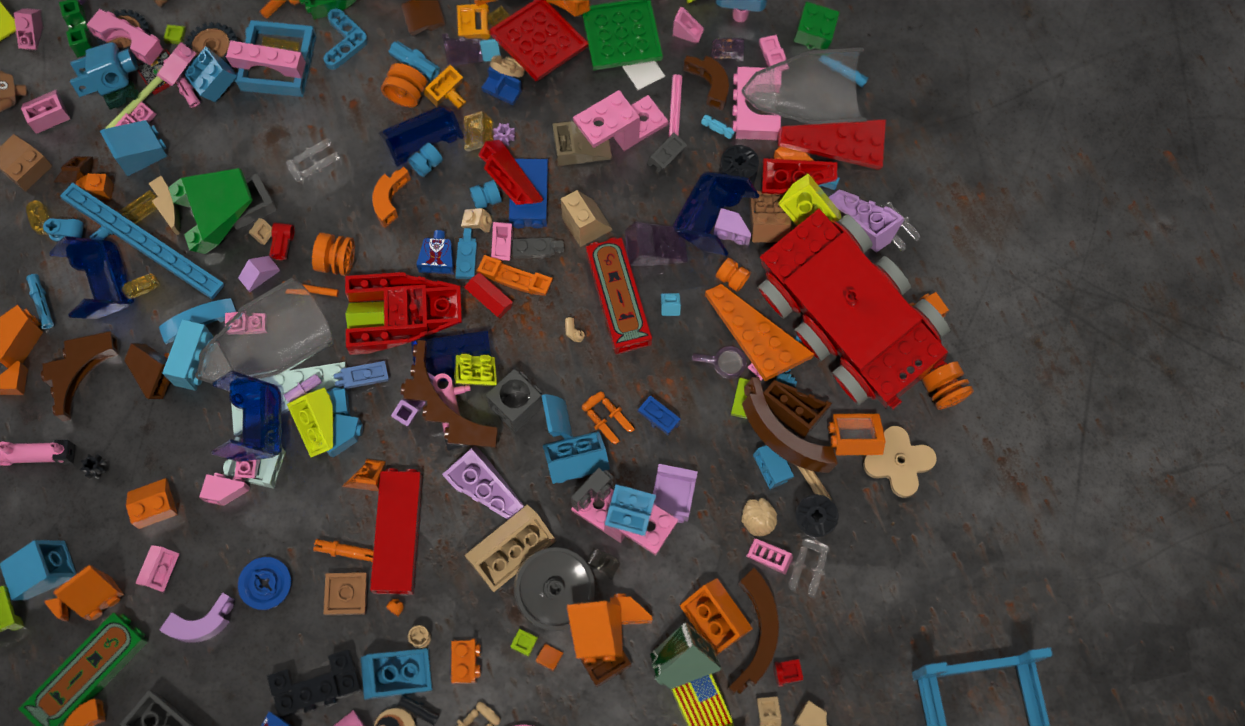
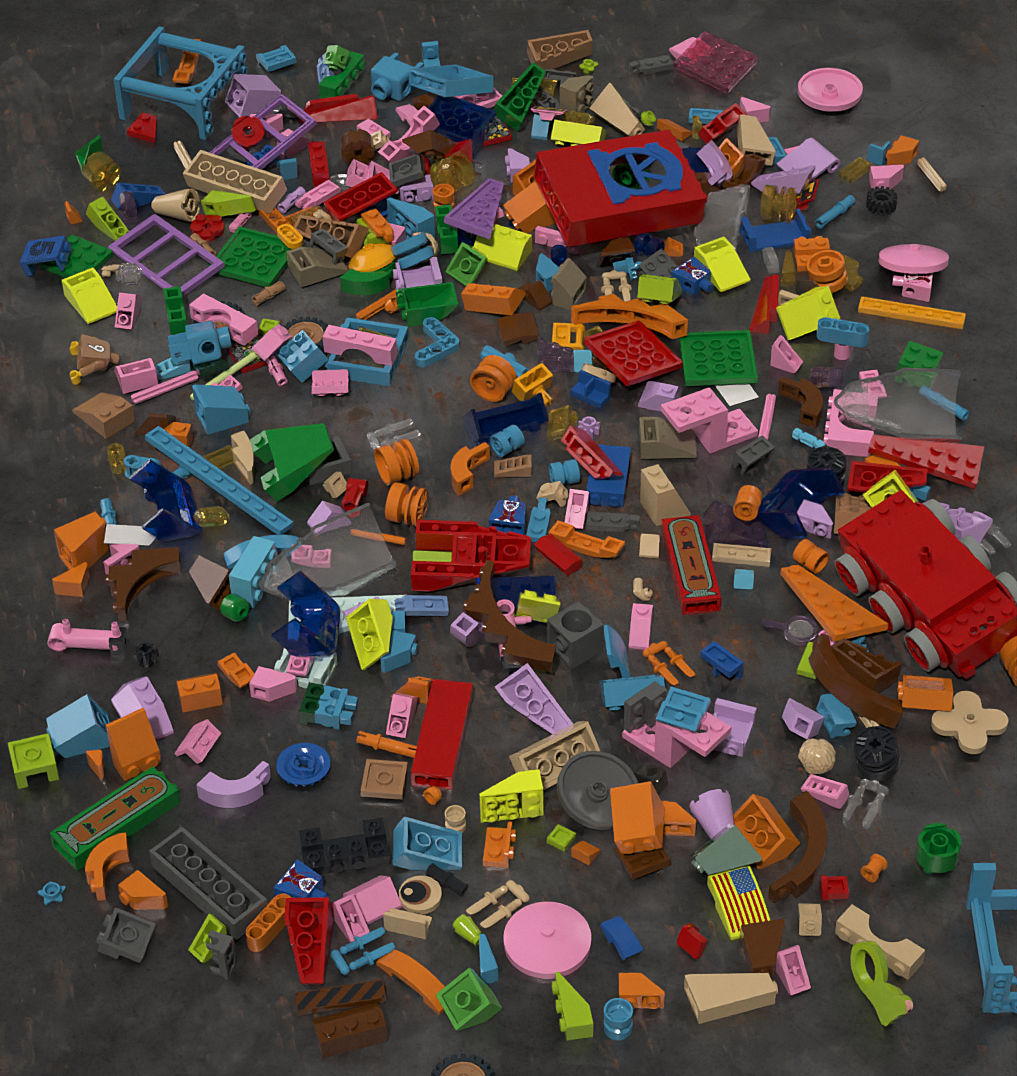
camera: 10 degrees right, 25 degrees down
none -> white sticker [104,524,163,545]
none -> bright pink slope [104,544,139,574]
none -> lavender wedge [111,677,174,740]
none -> bright pink axle [131,371,198,404]
none -> medium azure slope [155,353,191,381]
none -> orange slope [218,652,255,689]
none -> green head [220,594,250,622]
none -> dark azure hips [299,682,358,729]
none -> bright pink bracket [312,369,349,396]
none -> orange wheel [374,438,420,485]
none -> bright pink slope [386,693,418,738]
none -> neon yellow slope [479,769,543,823]
none -> medium nougat slope [494,455,532,477]
none -> bright pink slope [629,603,653,650]
none -> lavender slope [638,381,683,412]
none -> tan slope [639,534,660,558]
none -> lavender cone [689,789,734,839]
none -> tan tile [712,543,772,567]
none -> orange wheel [733,485,763,521]
none -> lavender slope [782,698,824,740]
none -> orange bush [860,854,888,882]
none -> green brick [916,823,962,874]

